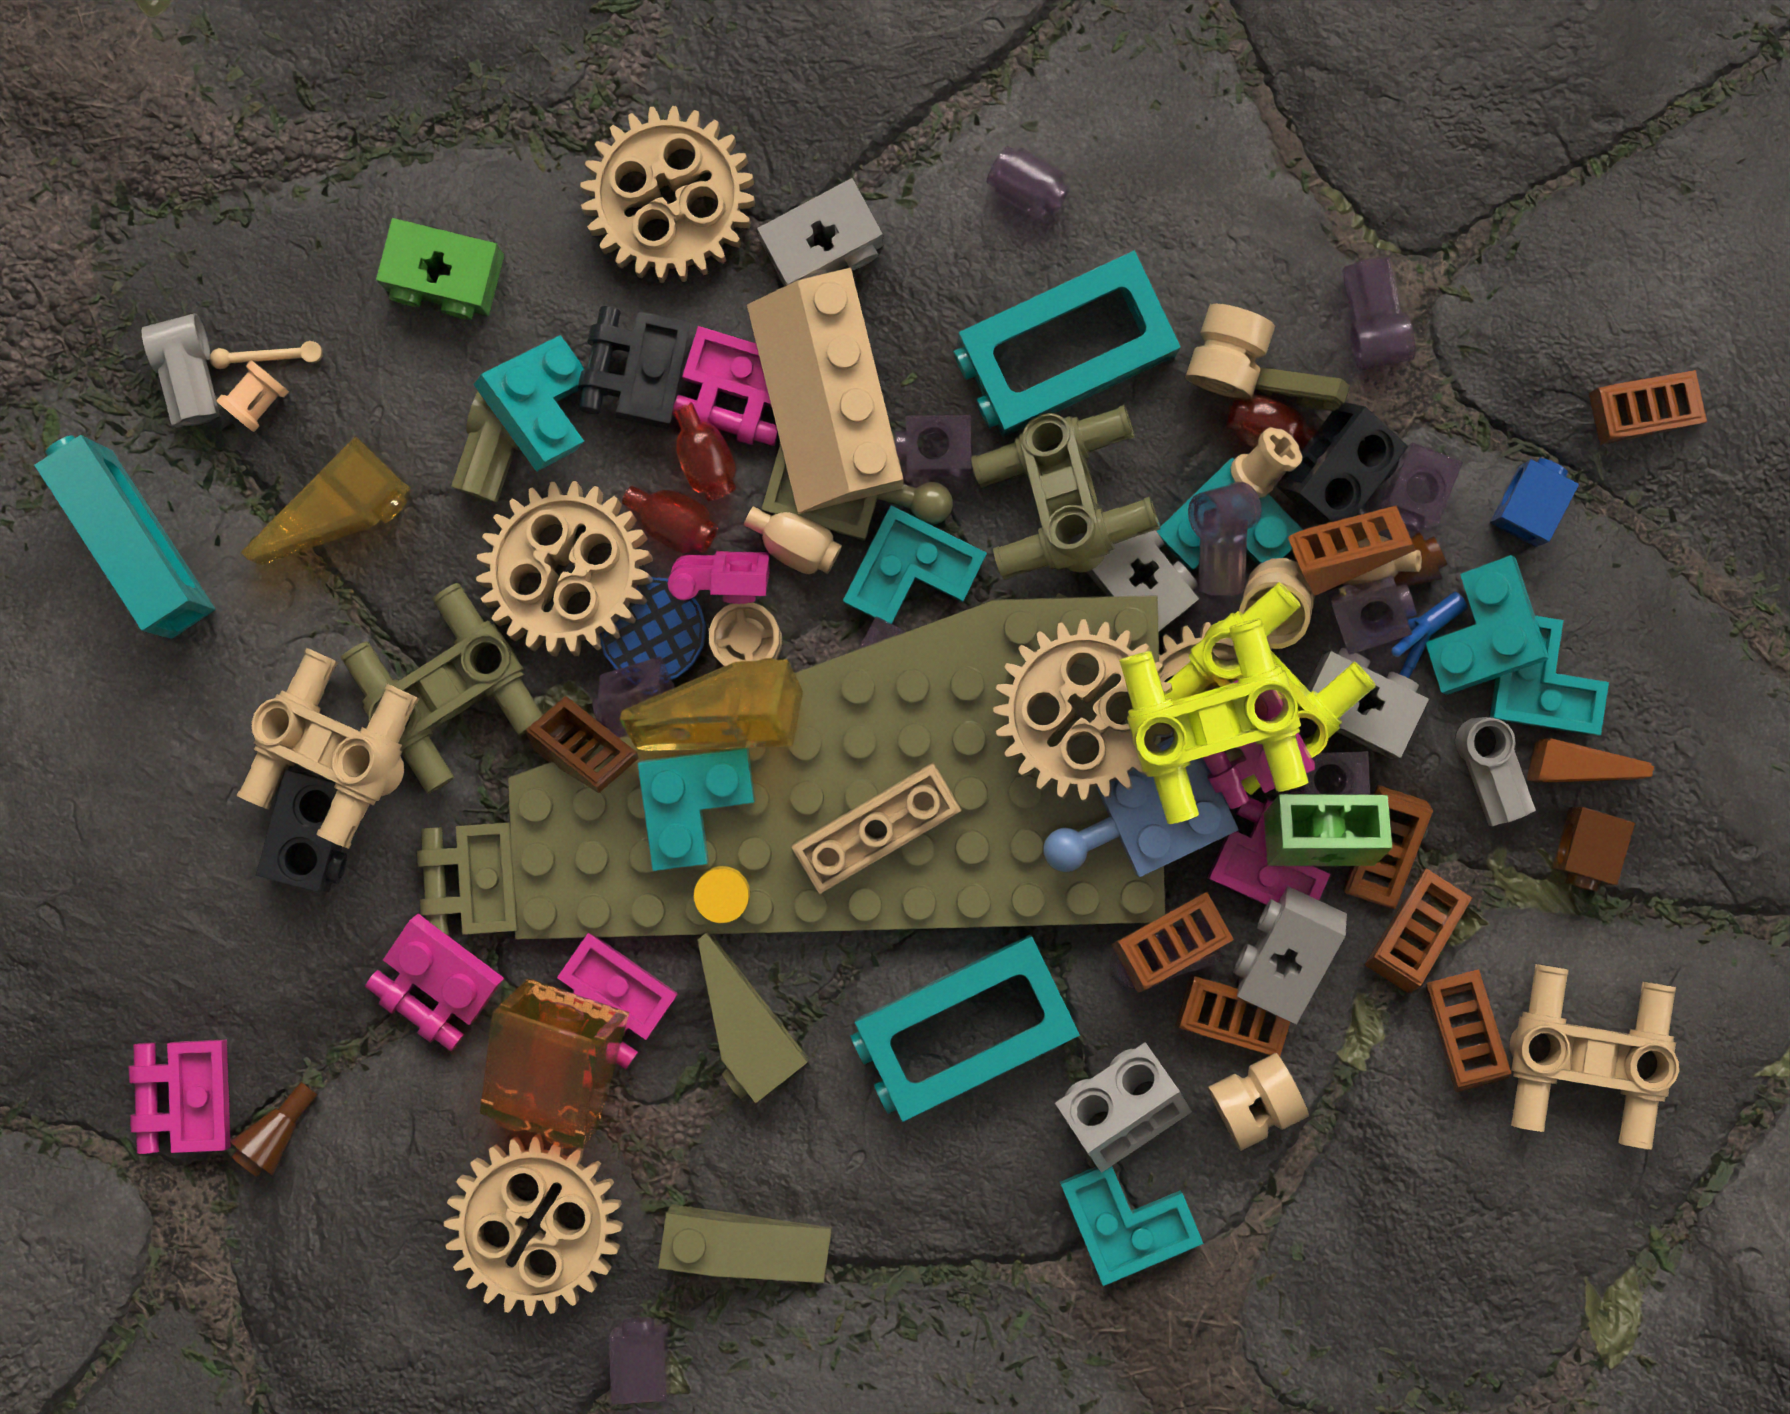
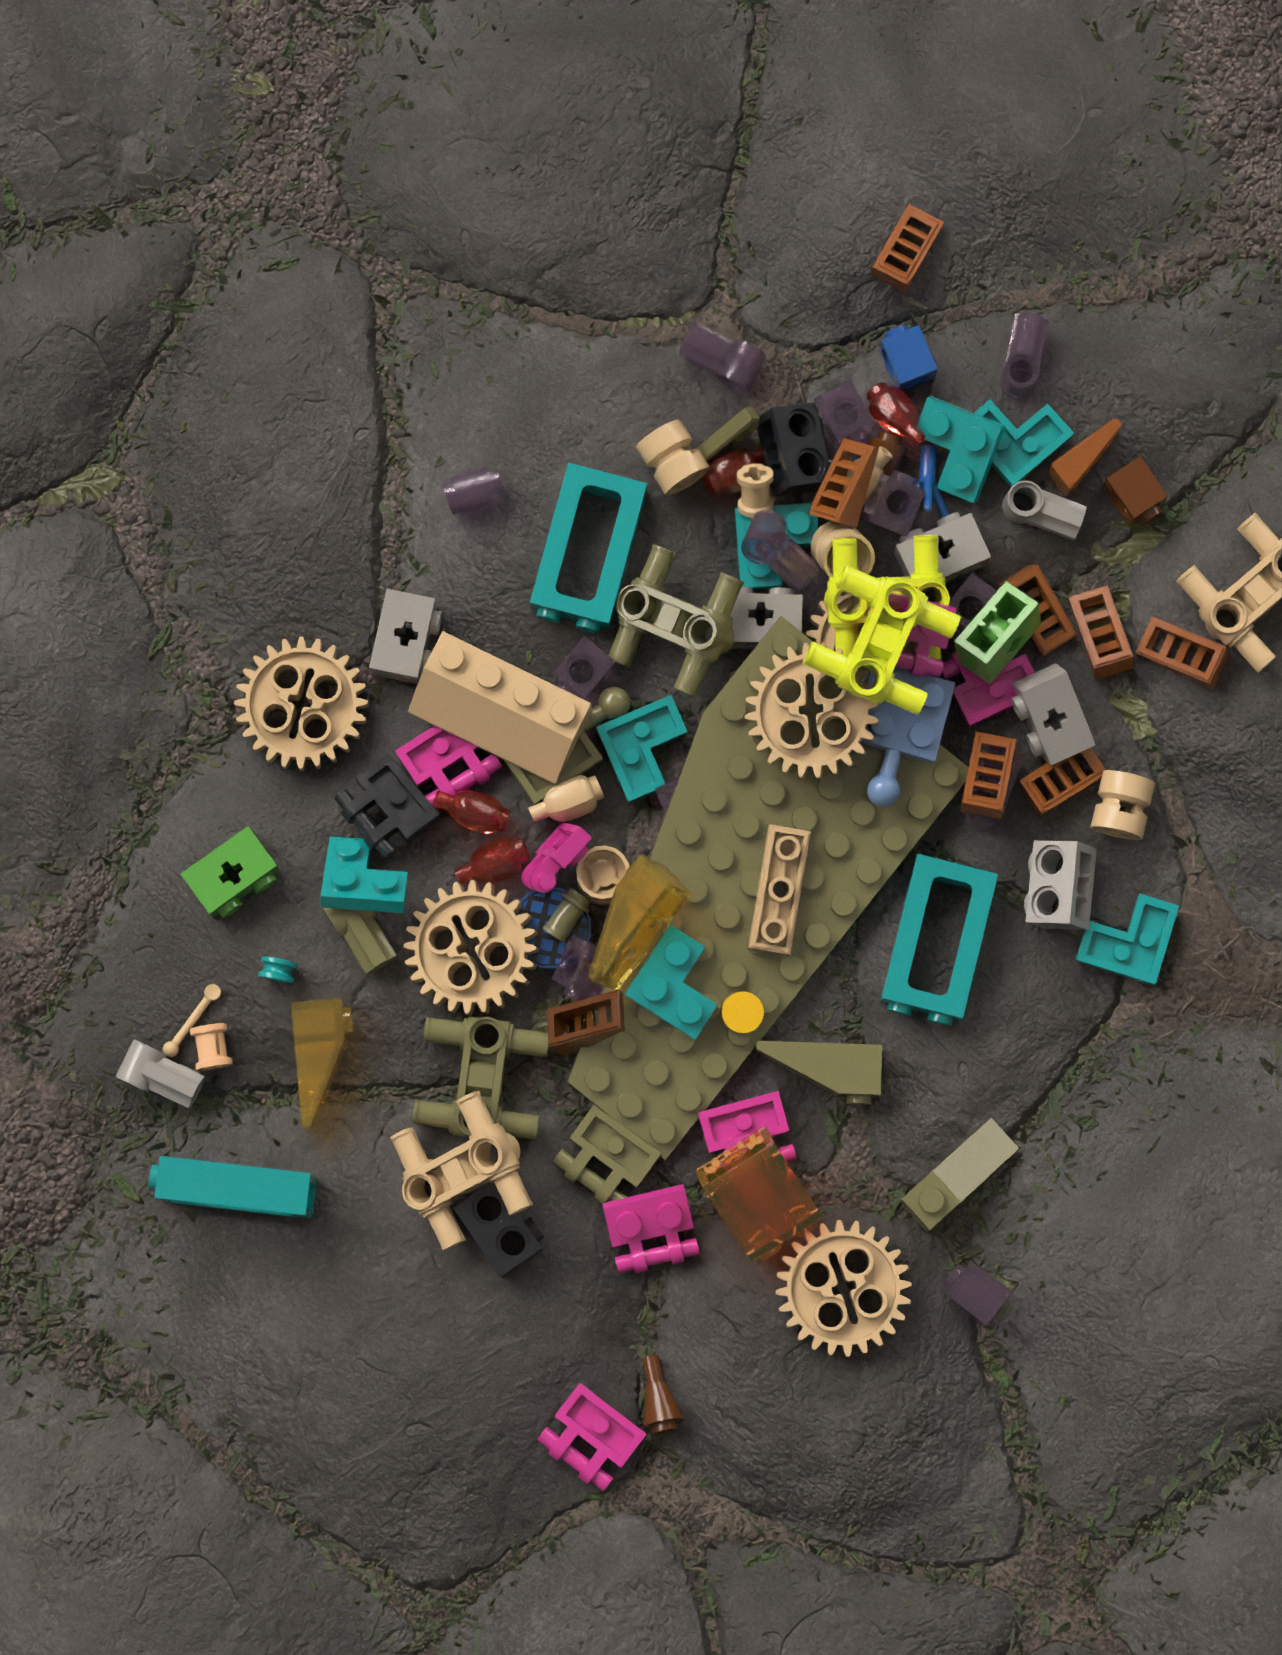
camera: 50 degrees left, 5 degrees down
none -> teal bush [257,956,298,984]
none -> olive pin [542,888,591,943]
none -> clear red plant [866,382,926,446]
none -> clear purple piece [1000,312,1049,399]

